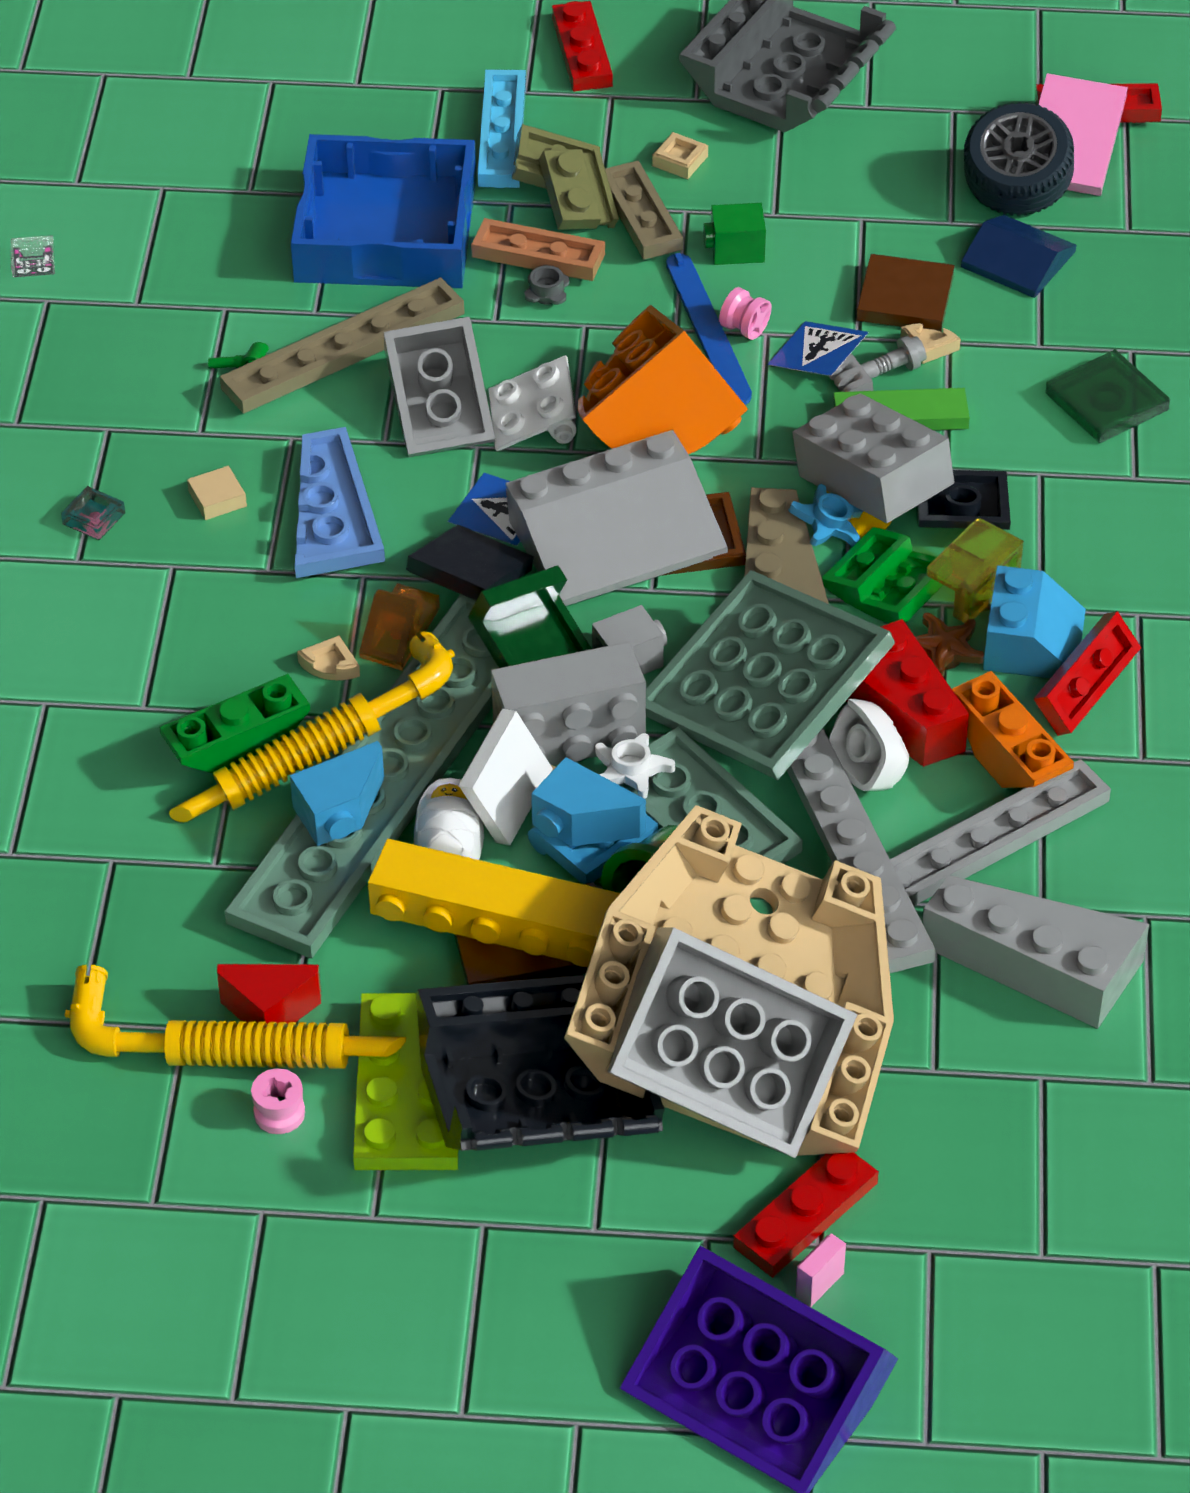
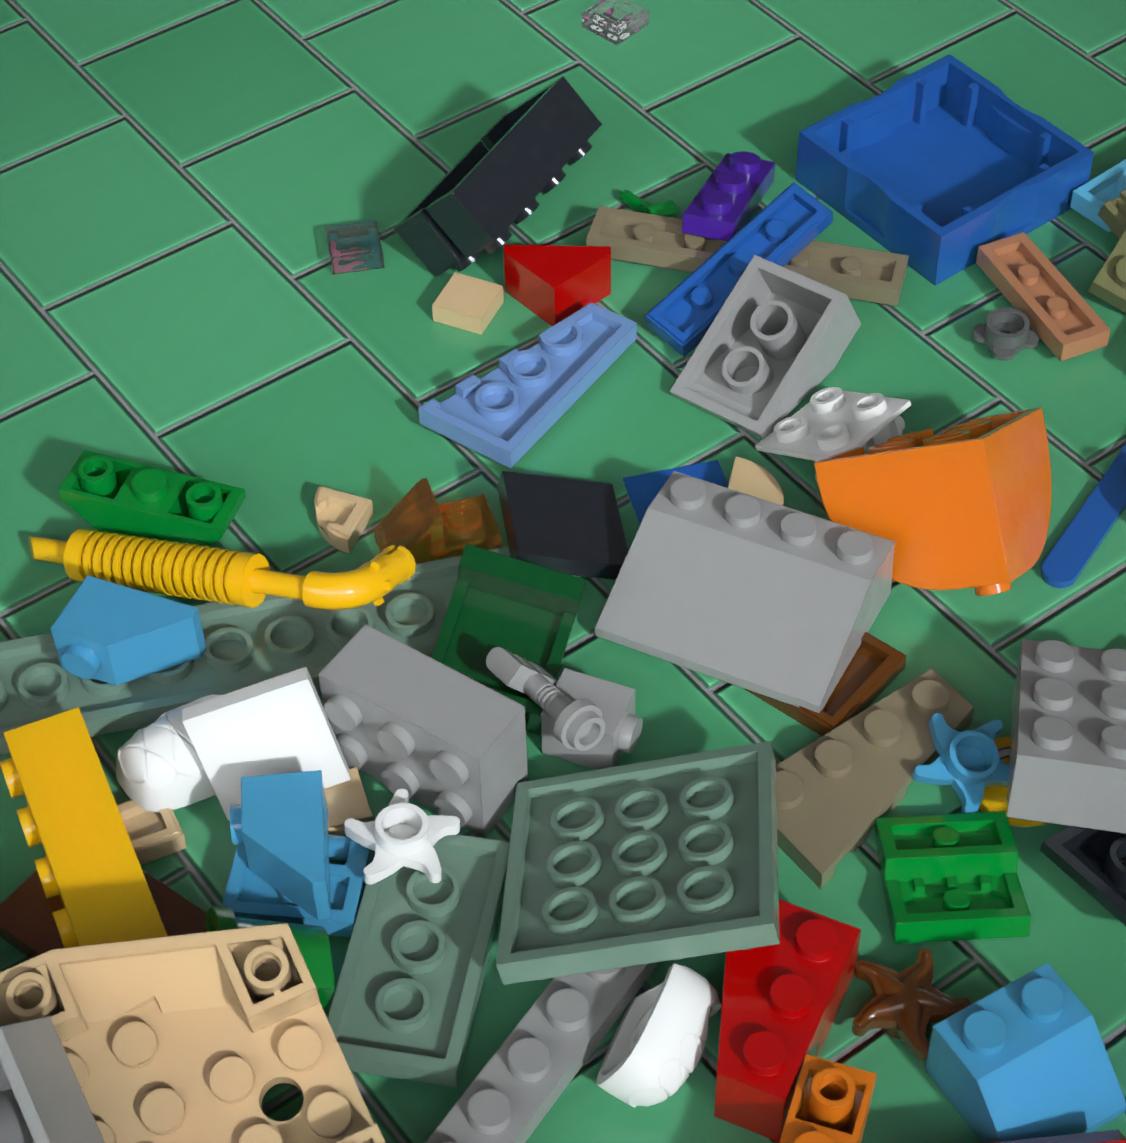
camera: 50 degrees right, 0 degrees up
clear yellow panel [927,518,1024,623] -> none
none -> black piece [394,76,602,277]
none -> light grey hinge [486,647,606,751]
none -> red slope [503,244,611,326]
none -> blue tile [644,182,833,357]
none -> dark purple plate [682,151,776,241]
none -> tan tile [728,457,784,506]

